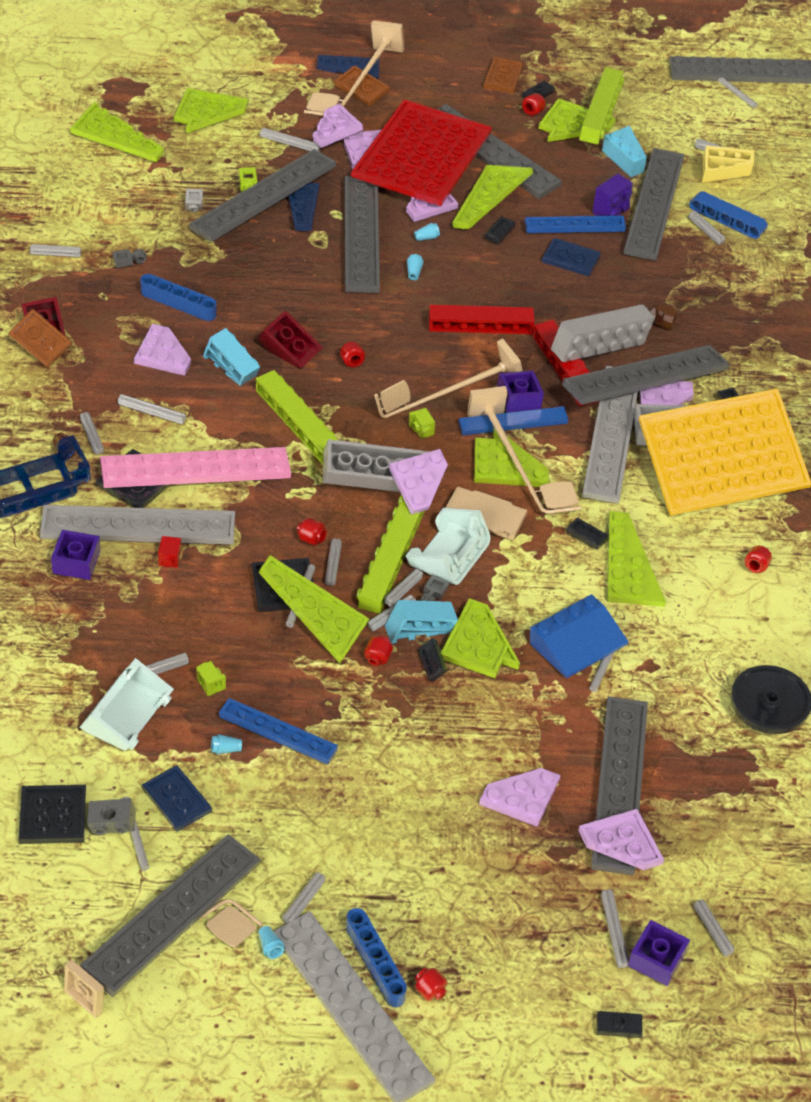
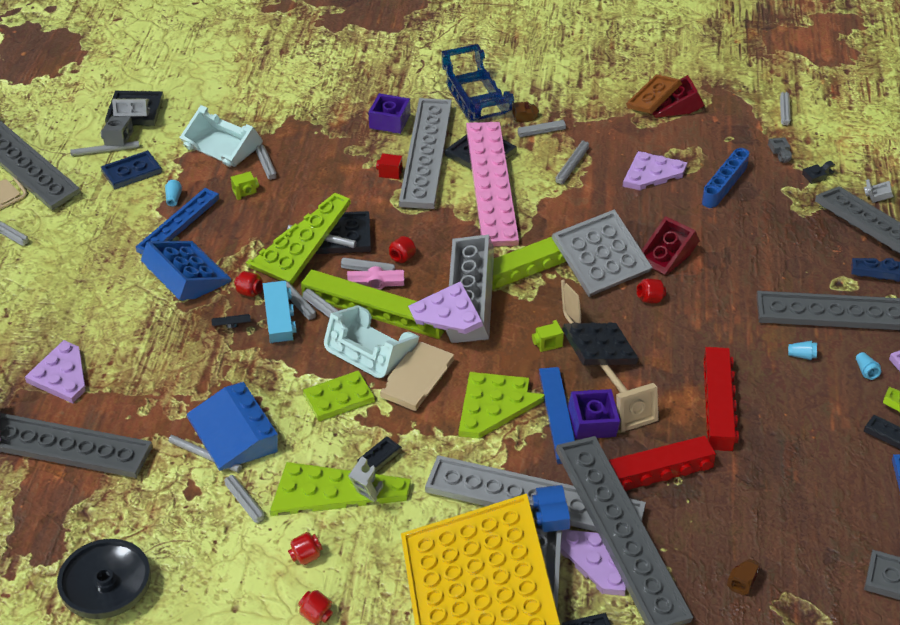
camera: 100 degrees right, 5 degrees down
medium azure wedge [203,328,260,386] -> none
dark grey plate [421,575,450,601] -> none
lime wing [441,598,520,678] -> none
tan piece [467,386,581,514] -> none
dark blue tile [542,238,601,277] -> none
light grey brick [551,304,655,362] -> none
none -> light grey hinge [112,99,150,116]
none -> blue slope [141,241,231,301]
none -> light grey axle [224,475,265,523]
none -> red head [288,532,323,565]
none -> lime plate [303,371,375,422]
none -> bright pink piece [347,266,404,290]
none -> light grey hinge [348,457,383,502]
none -> blue brick [532,485,570,532]
none -> light grey plate [552,209,652,297]
none -> black plate [562,322,639,366]
none -> black plate [802,161,835,184]

